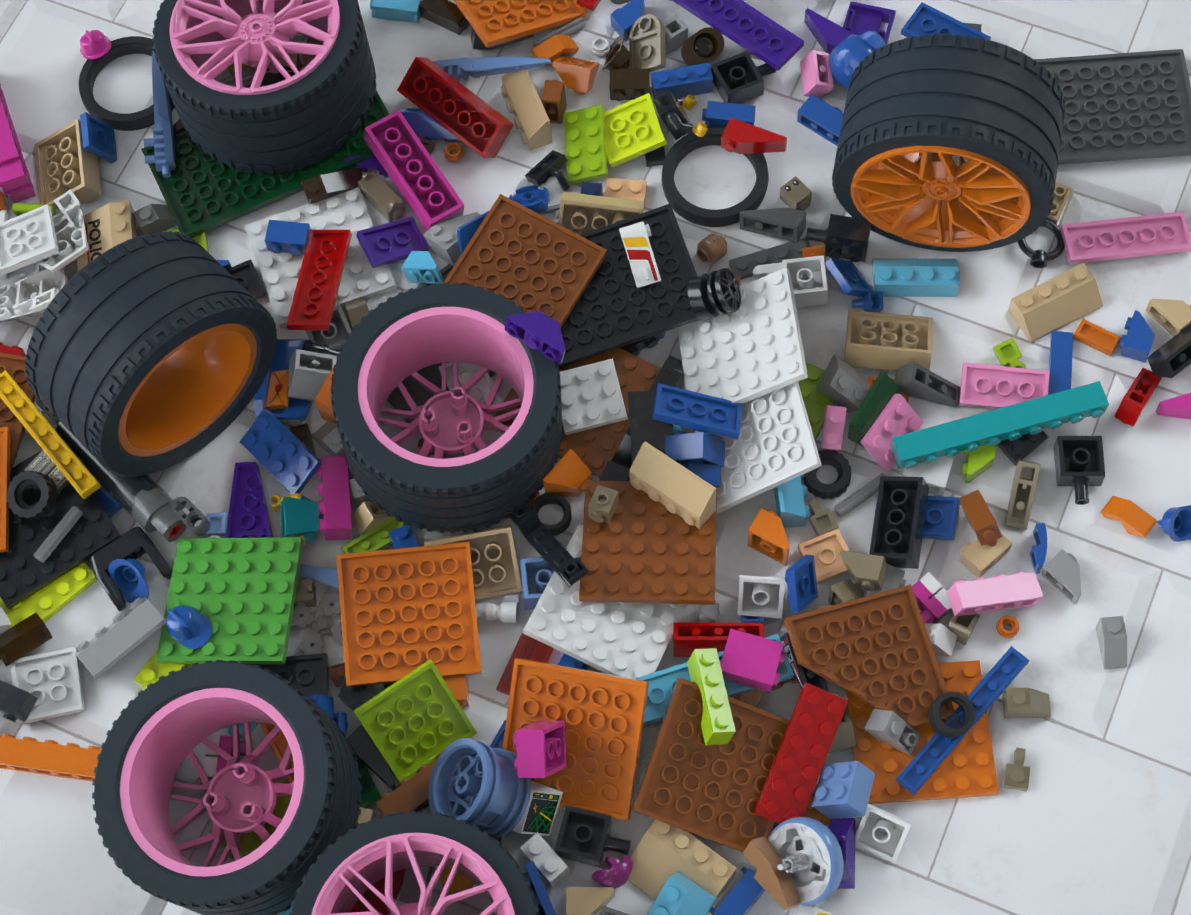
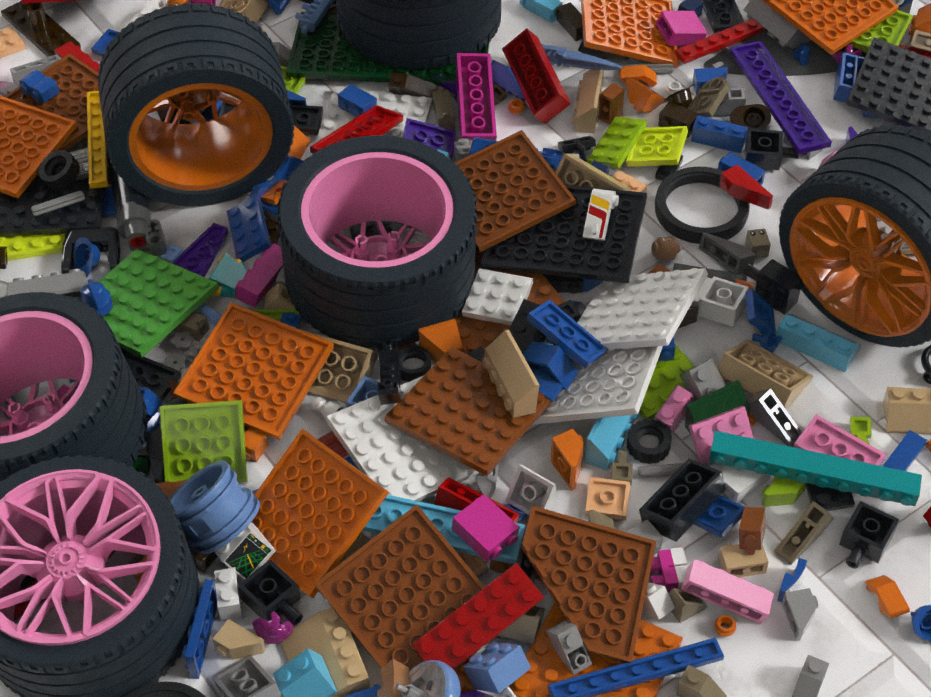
camera: 25 degrees right, 15 degrees down
dark purple slope [505,311,565,364] -> none
dark pink brick [513,721,566,778] -> none
dark tan brick [588,485,619,524] -> none
black torso [654,90,708,140] -> none
lime arch [687,648,736,745] -> none
black wheel [688,268,741,320] -> none
blue plate [785,555,818,613] -> none
dark tan slope [840,550,888,591] -> none
black tyre [928,691,975,738] -> none

